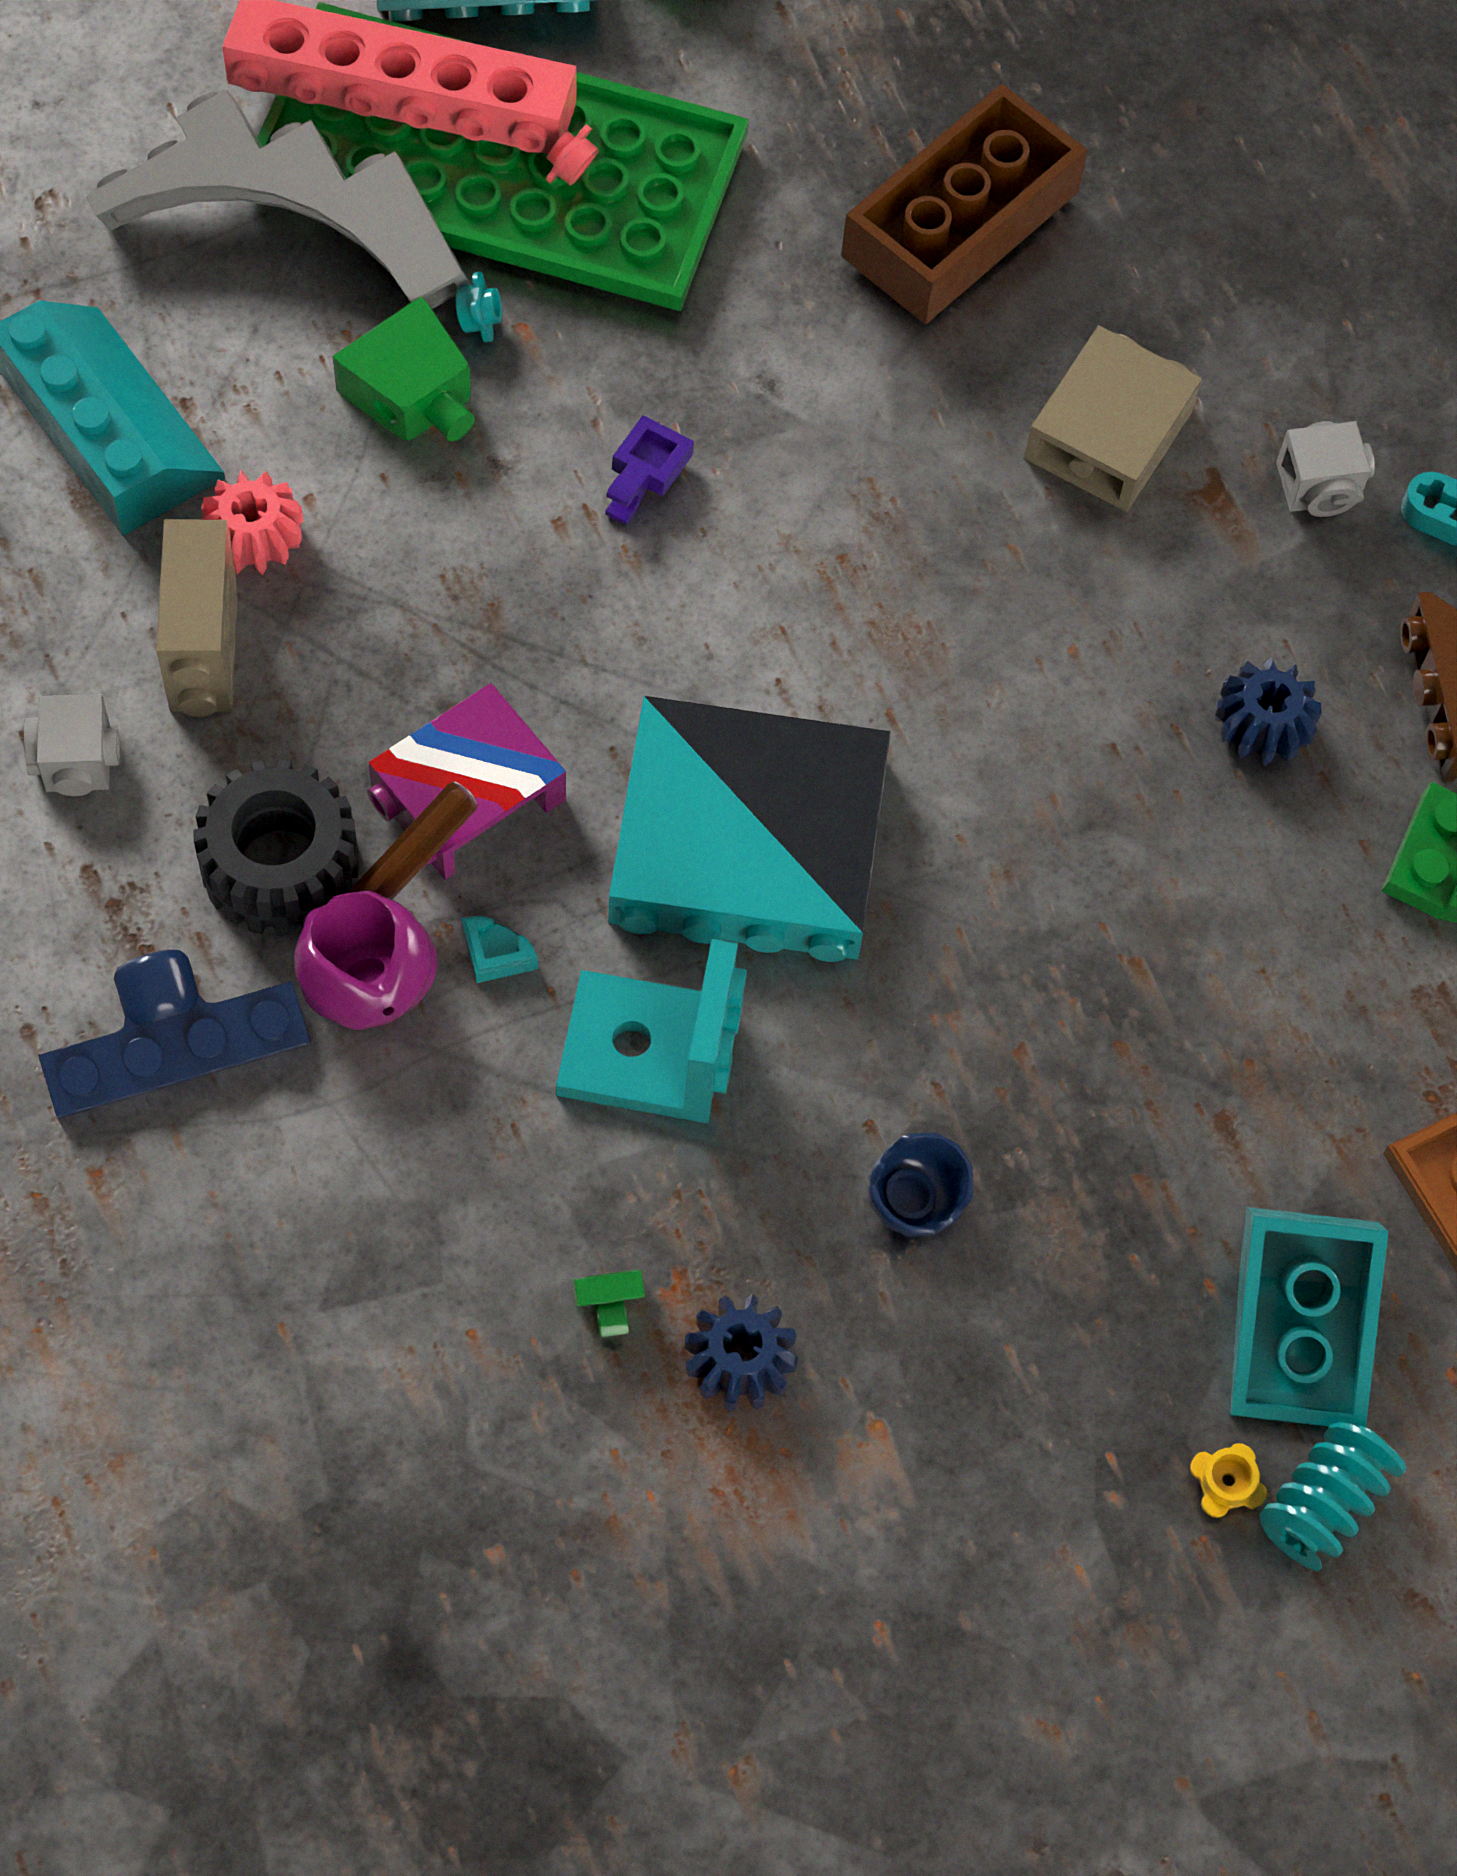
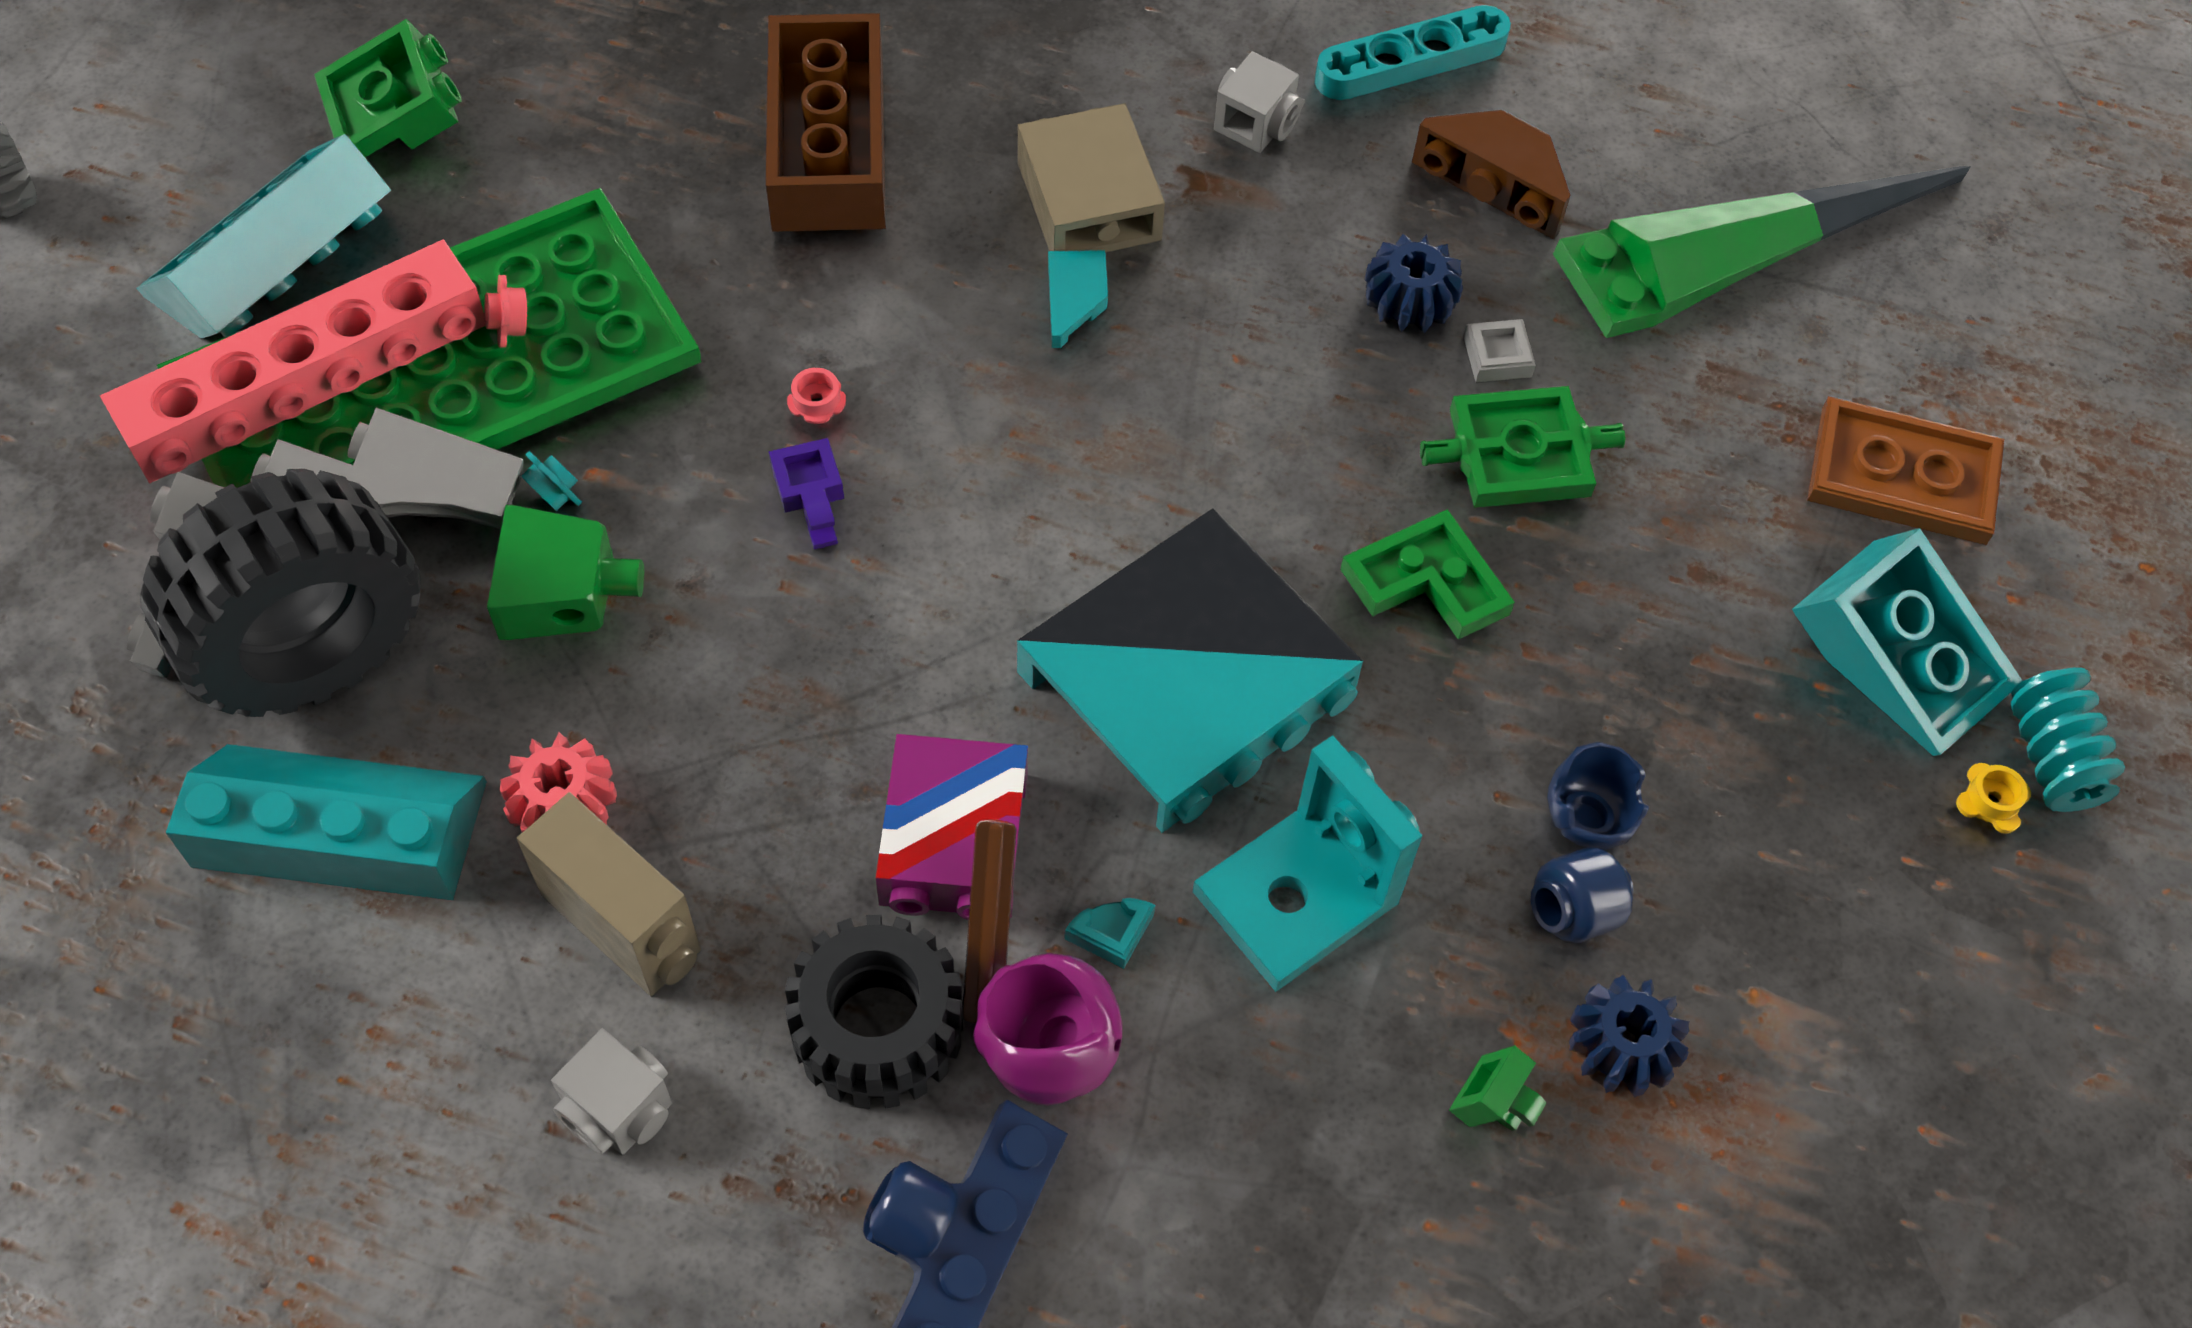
camera: 45 degrees left, 5 degrees down
none -> black tyre [140,468,421,717]
none -> coral plate [787,368,846,424]
none -> teal tile [1048,250,1108,348]
none -> green plate [1340,509,1515,640]
none -> green plate [1420,386,1626,508]
none -> light grey tile [1463,319,1536,383]
none -> dark blue head [1530,848,1633,943]

